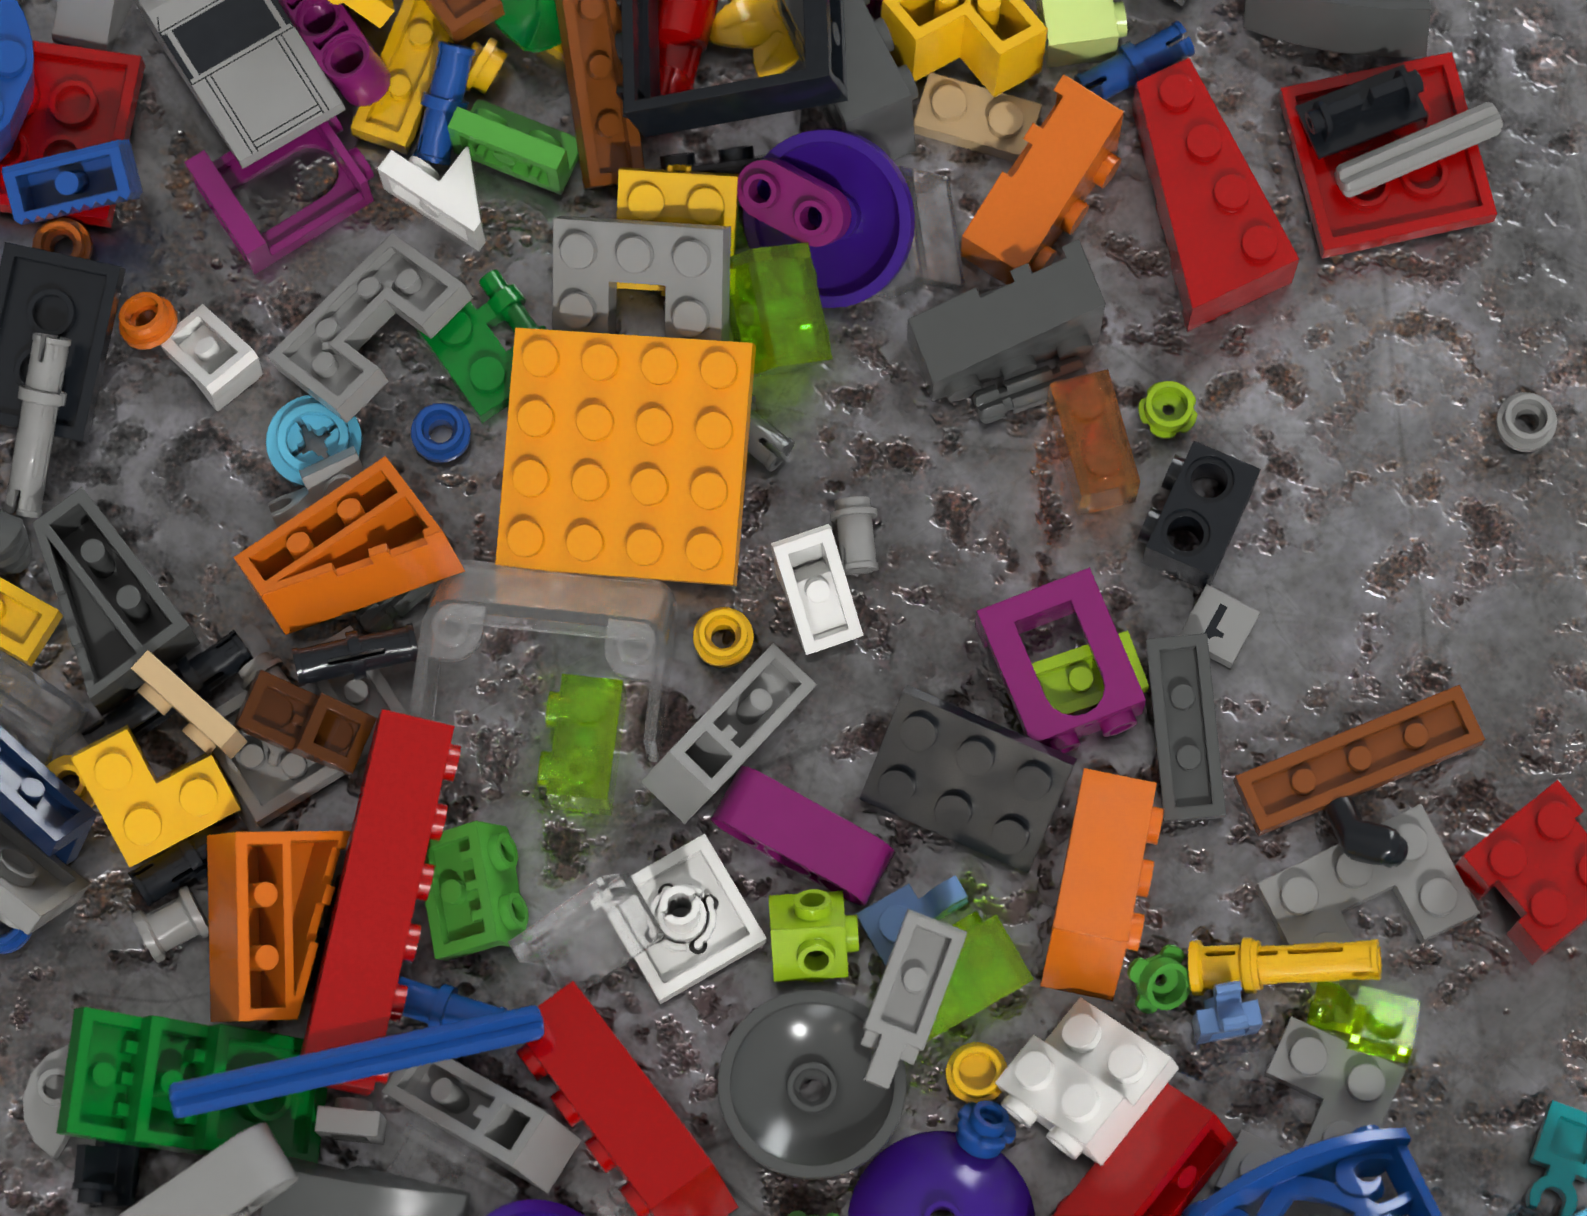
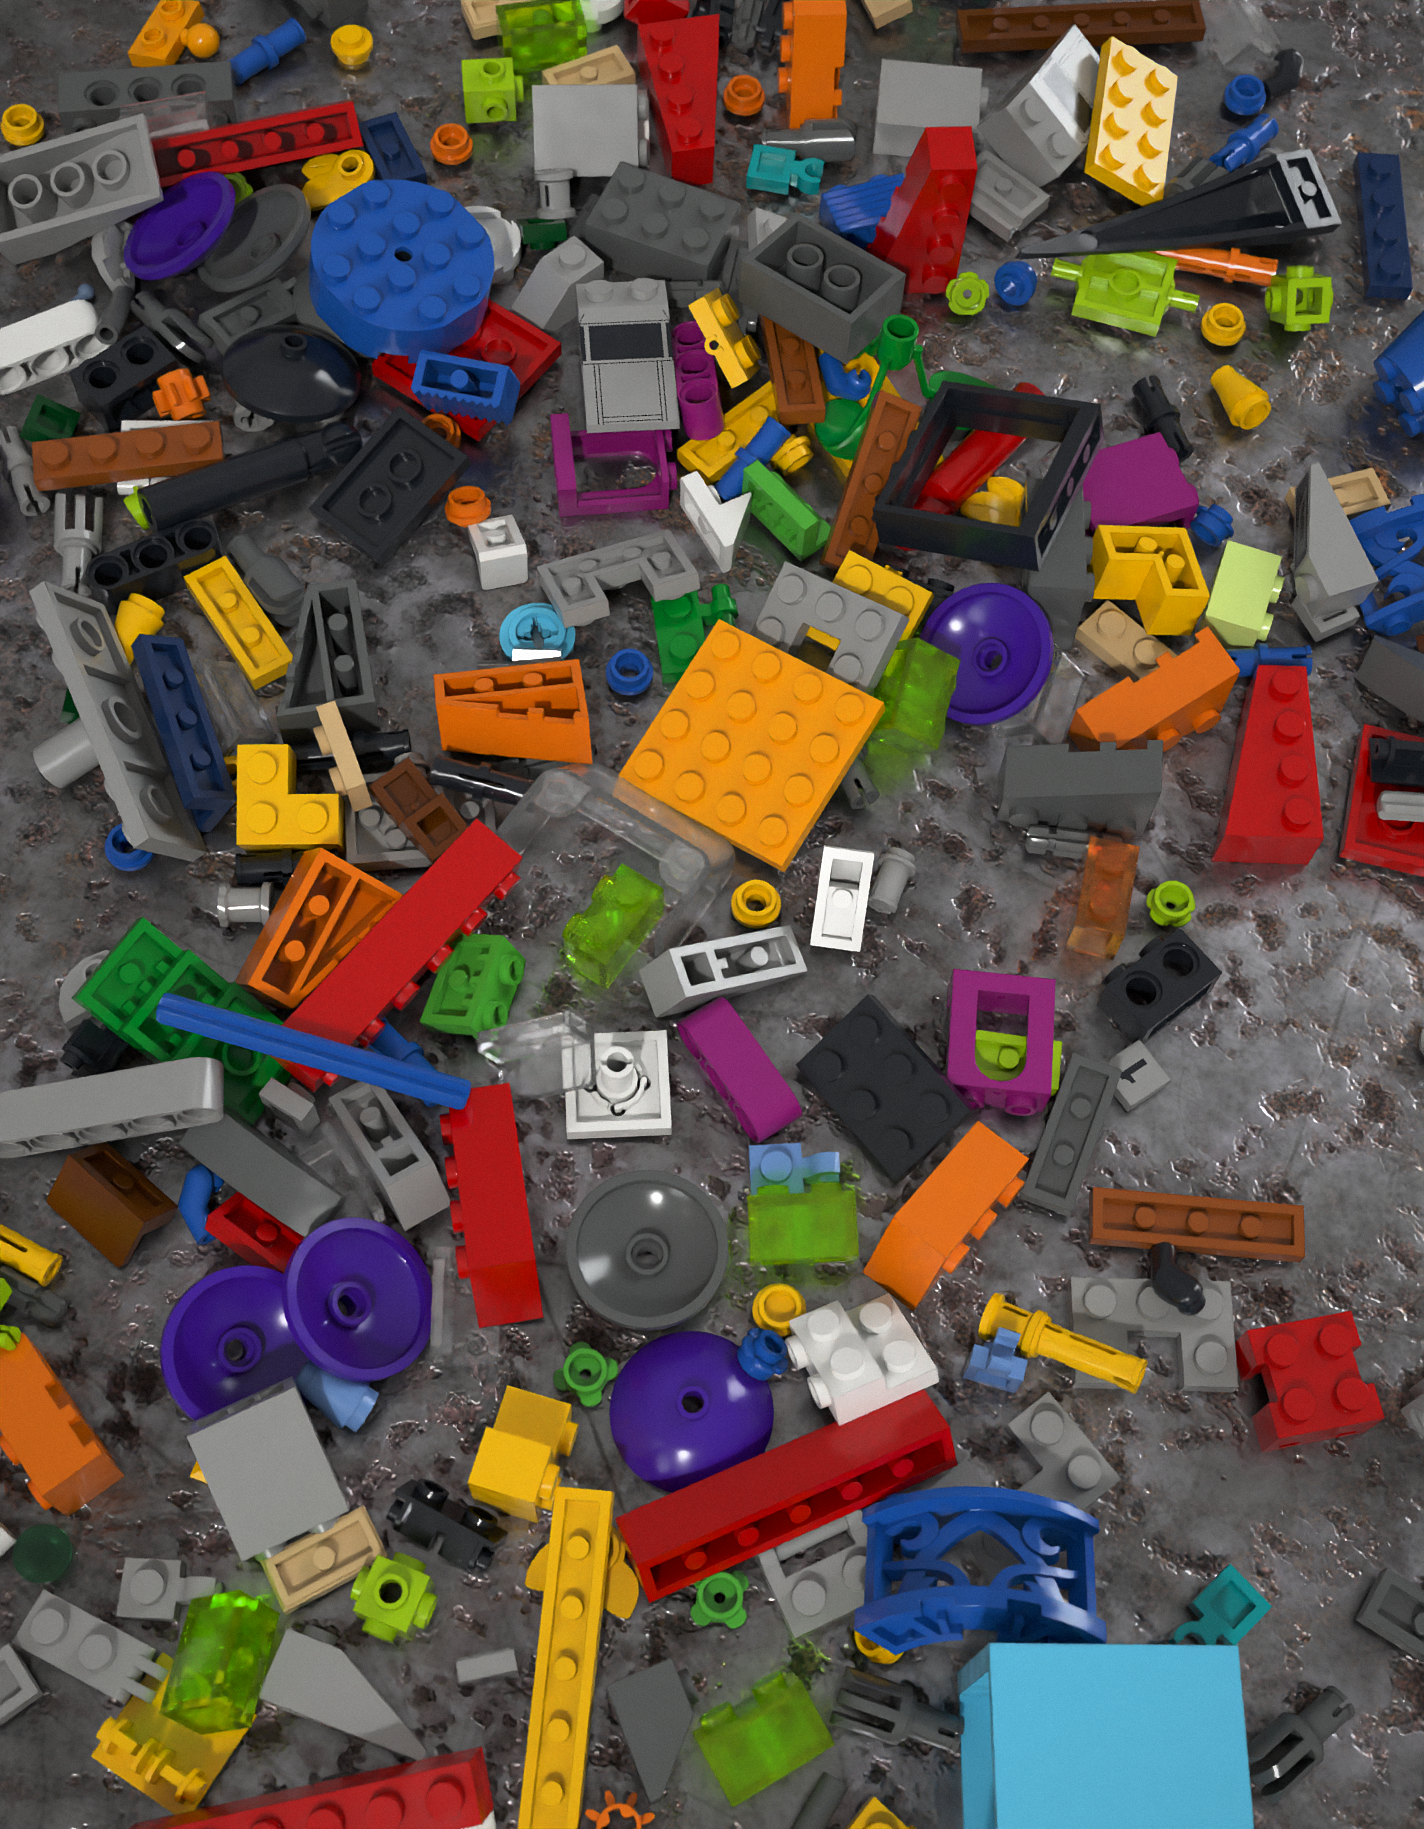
camera: 20 degrees right, 10 degrees down
light grey pin [2,333,72,518] -> none
magenta plate [737,158,851,247] -> none
lime brick [769,889,859,982] -> none
light grey hinge [860,909,967,1089] -> none
bright green plate [1127,944,1191,1014] -> none
clear neon green plate [1306,982,1421,1064] -> none

